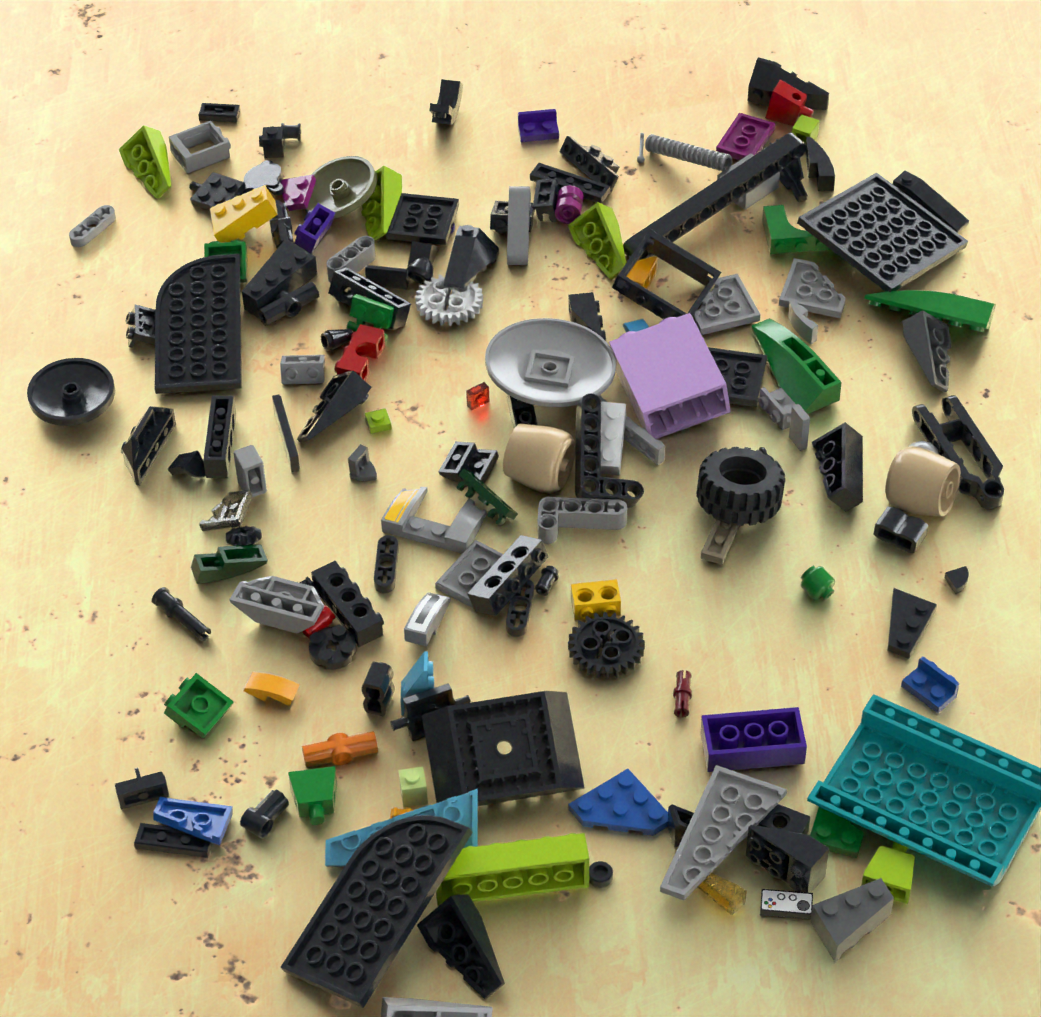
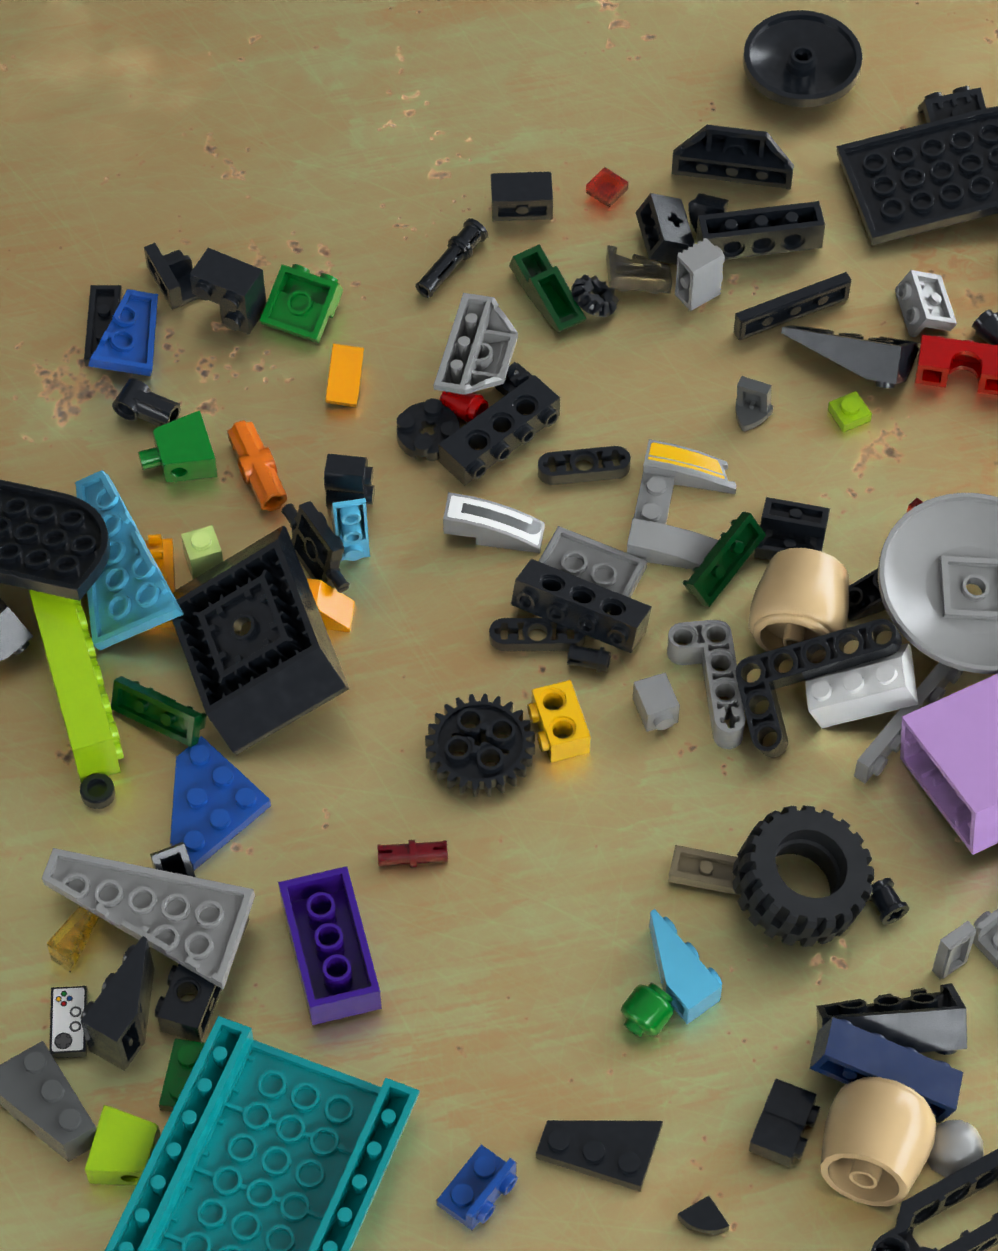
camera: 80 degrees right, 10 degrees up
none -> dark green plate [111,676,207,747]
none -> black brick [189,248,266,335]
none -> black panel [491,172,553,221]
none -> clear red plate [586,167,628,208]
none -> light grey brick [633,673,680,732]
none -> black brick [635,193,695,265]
none -> medium azure slope [649,909,722,1024]
none -> dark blue brick [809,1017,963,1123]

